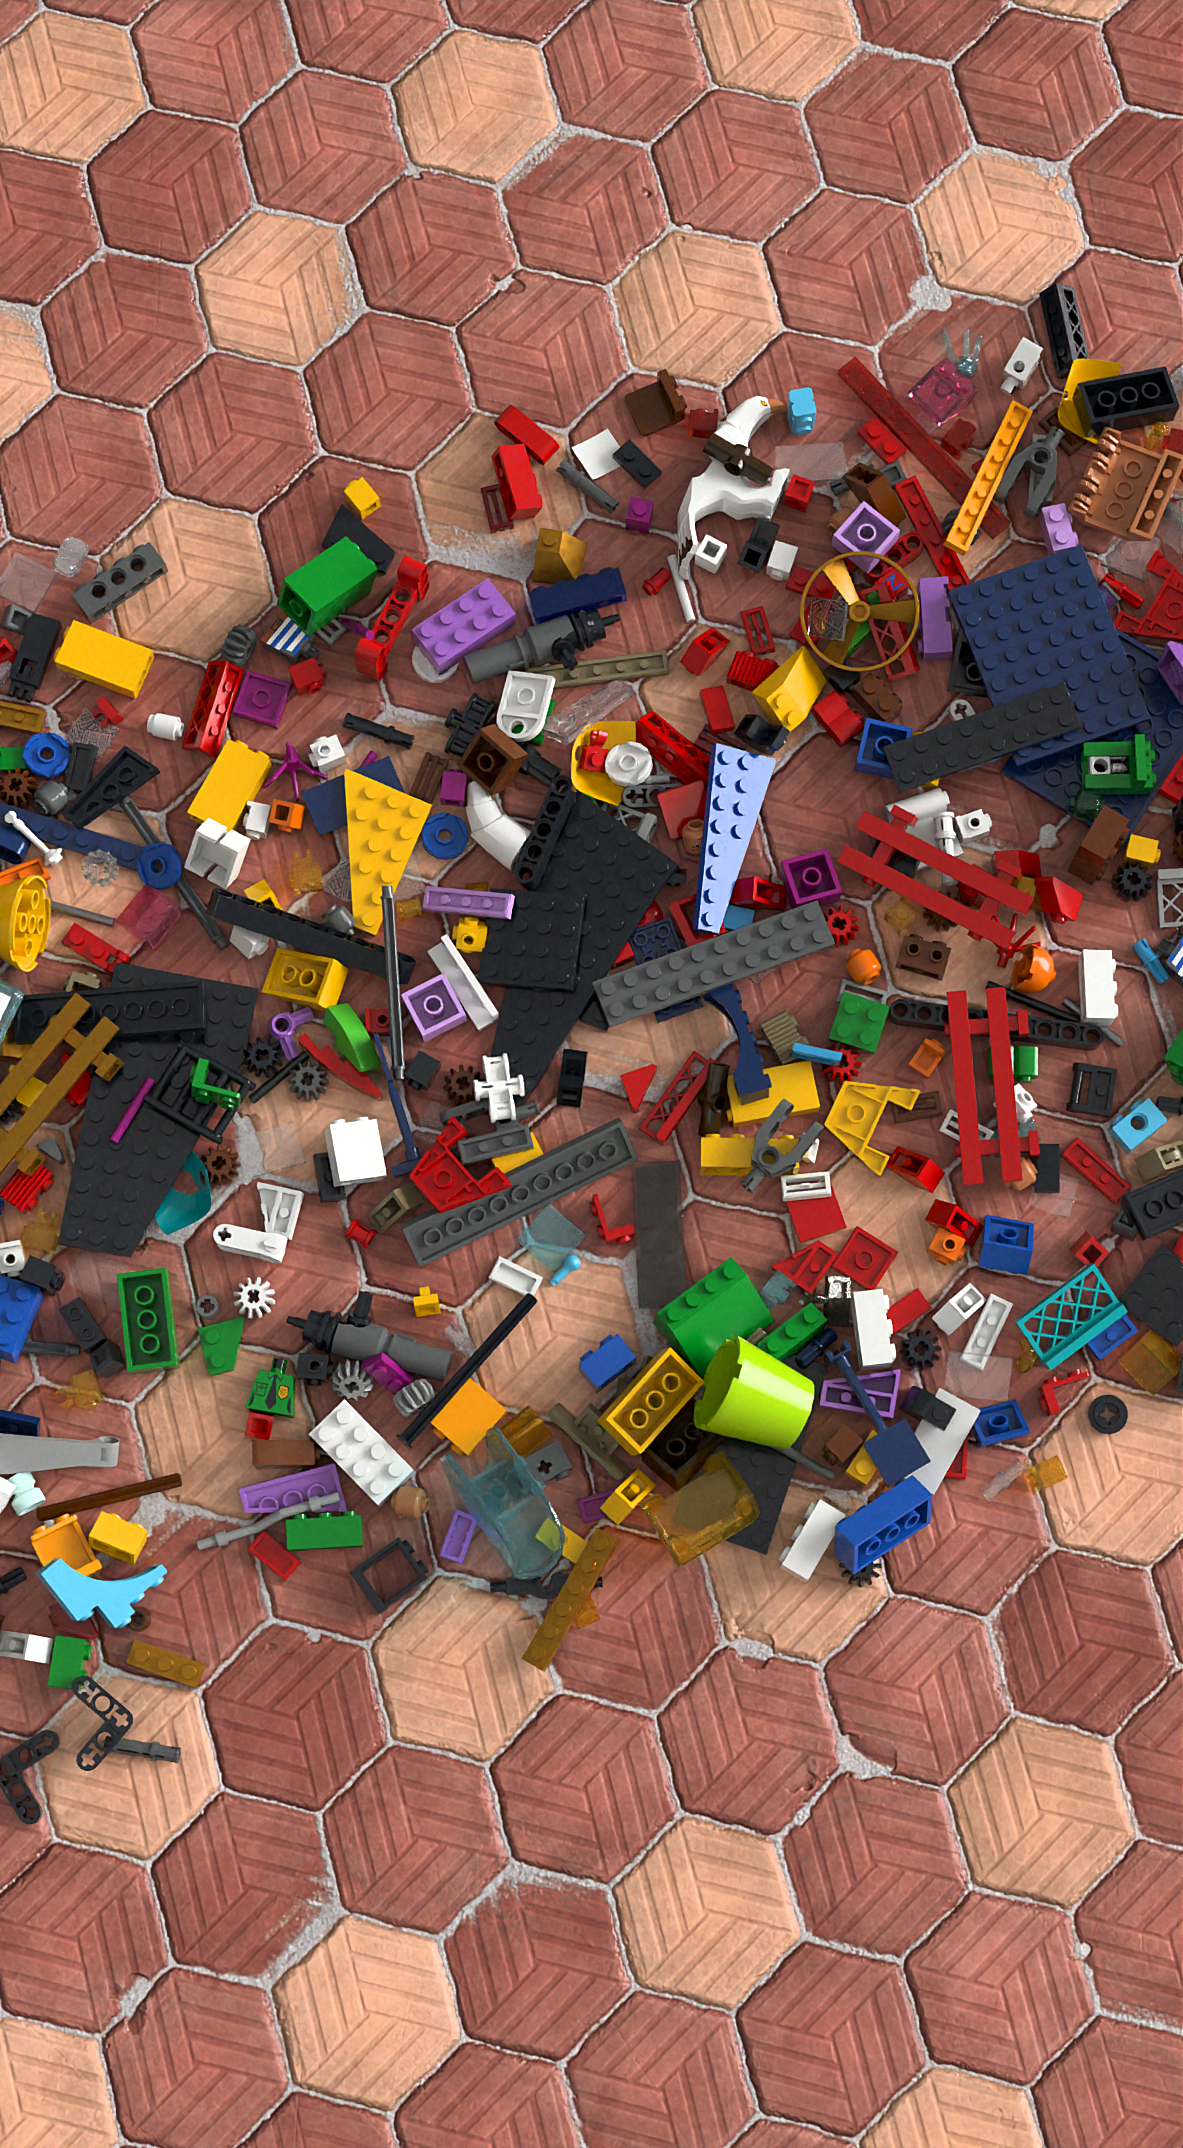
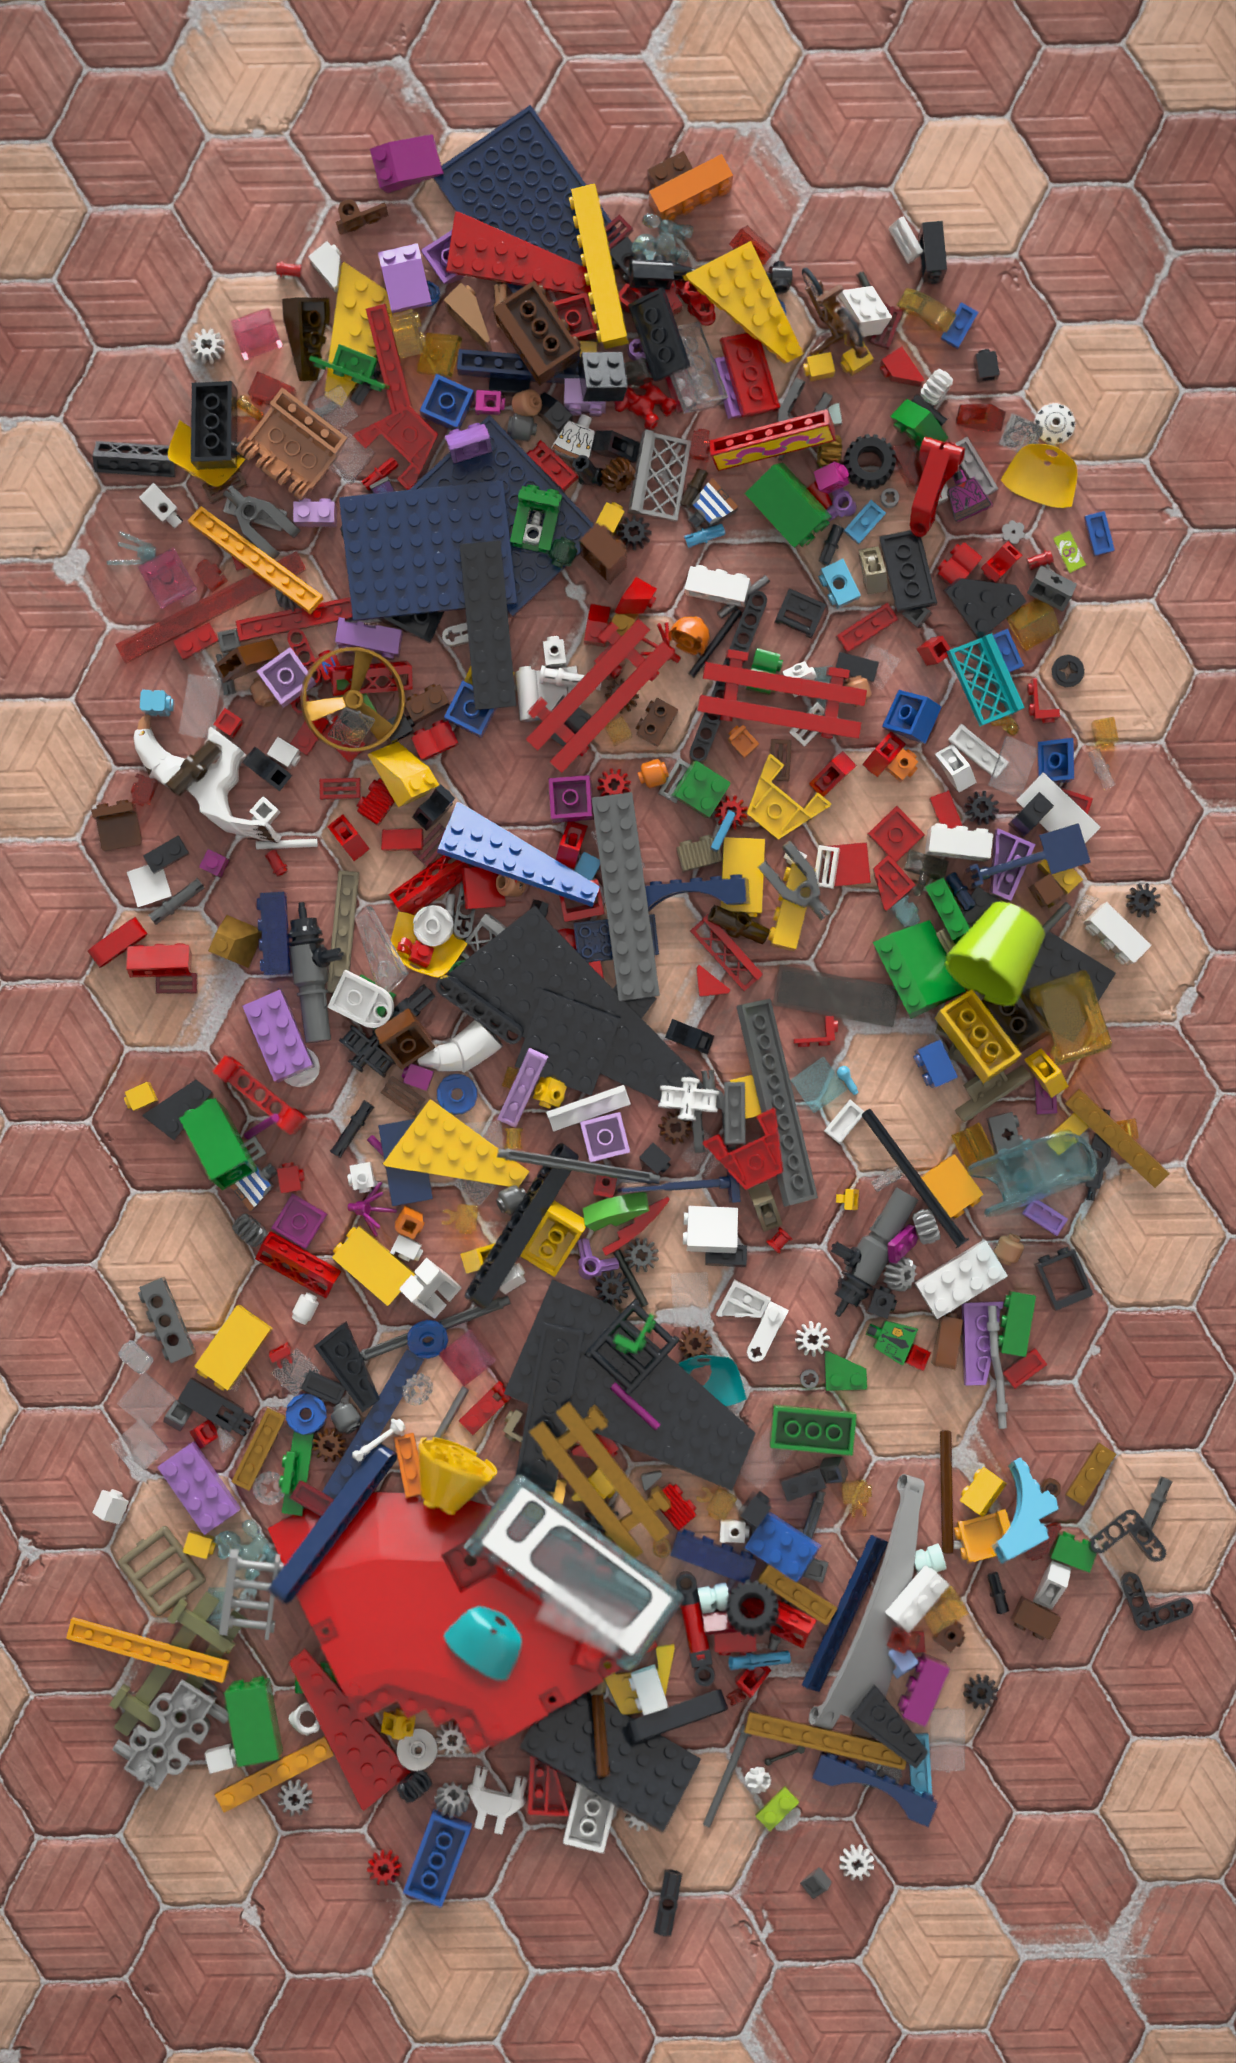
camera: 75 degrees left, 10 degrees up
blue brick [834,1475,932,1575] -> none

